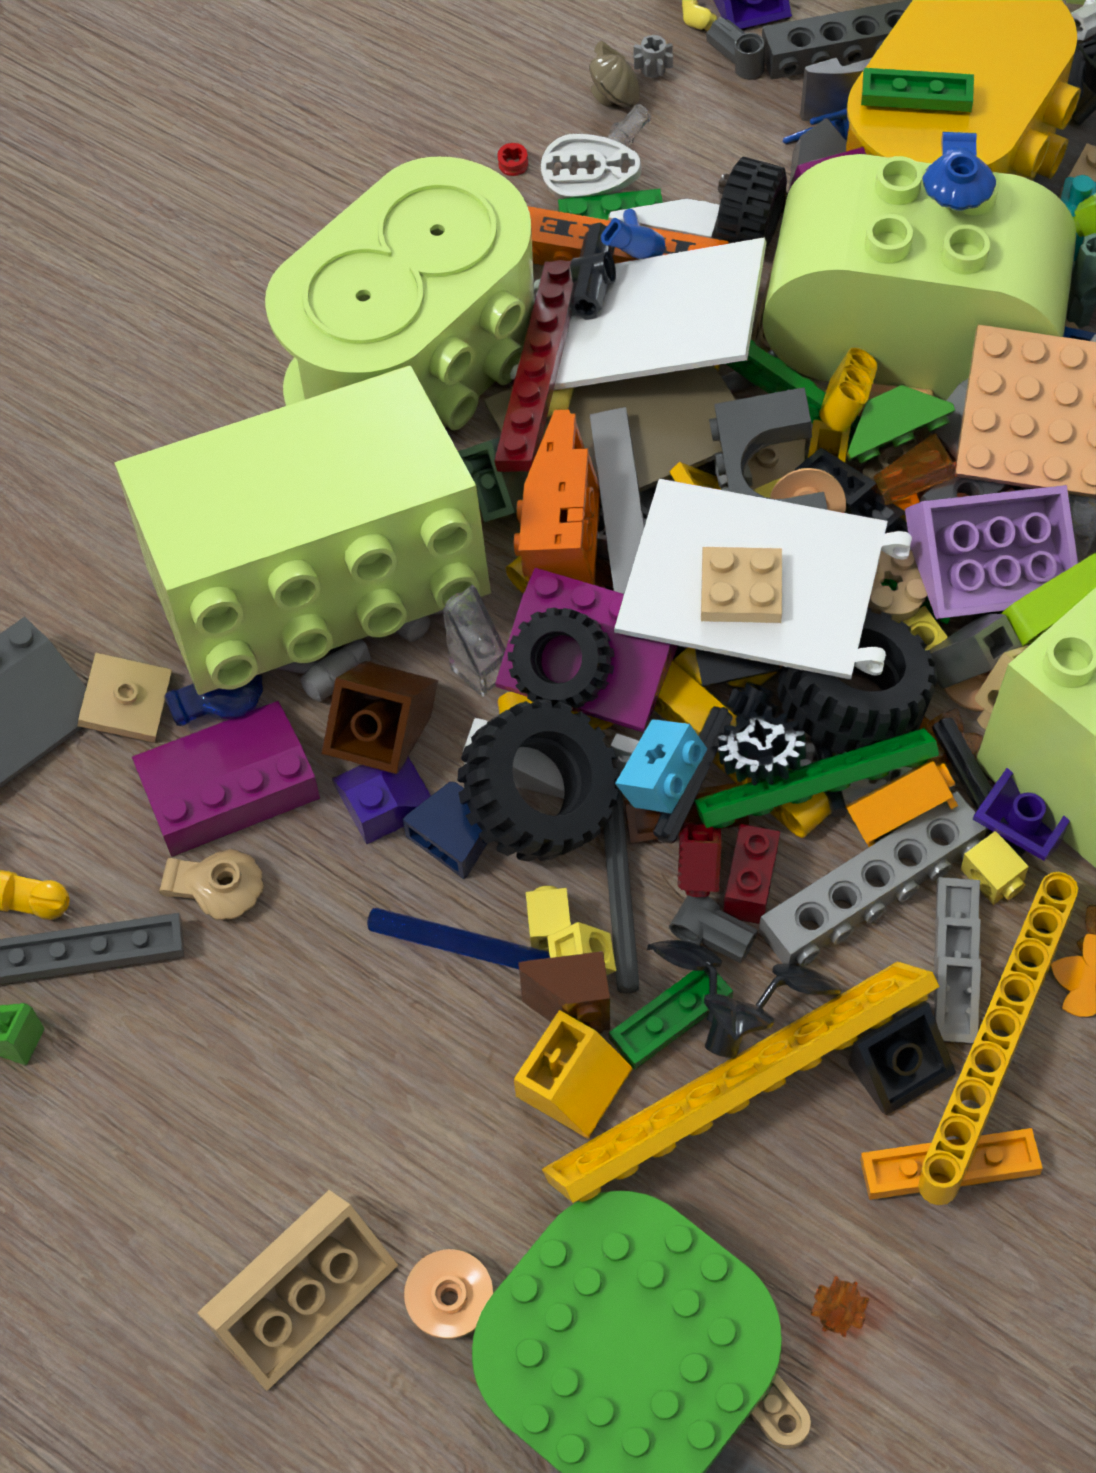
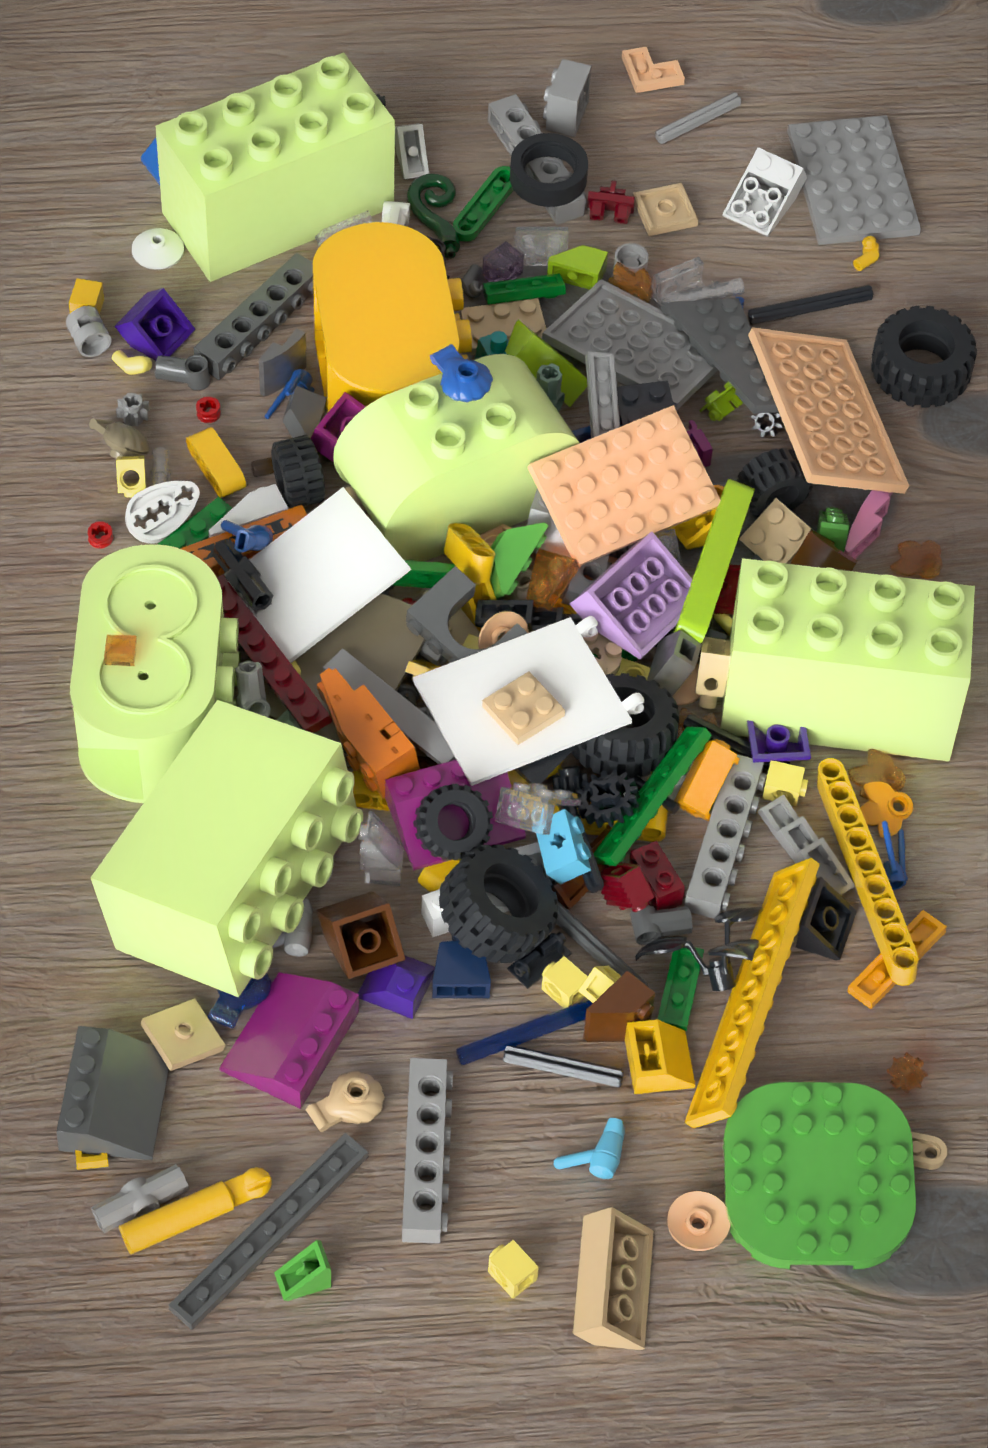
camera: 45 degrees left, 5 degrees down
green plate [861,68,974,112] -> none
none -> clear orange tile [104,635,137,666]
none -> light yellow brick [116,455,146,497]
none -> yellow beam [186,427,247,498]
none -> red bush [196,397,221,423]
none -> light grey piece [235,661,271,718]
none -> light grey brick [402,1058,453,1243]
none -> light yellow brick [488,1240,539,1299]
none -> clear bracket [495,782,581,835]
none -> axle [503,1045,624,1087]
none -> black hinge [507,932,572,989]
none -> medium azure piece [553,1118,625,1179]
none -> blue plant [882,821,908,890]

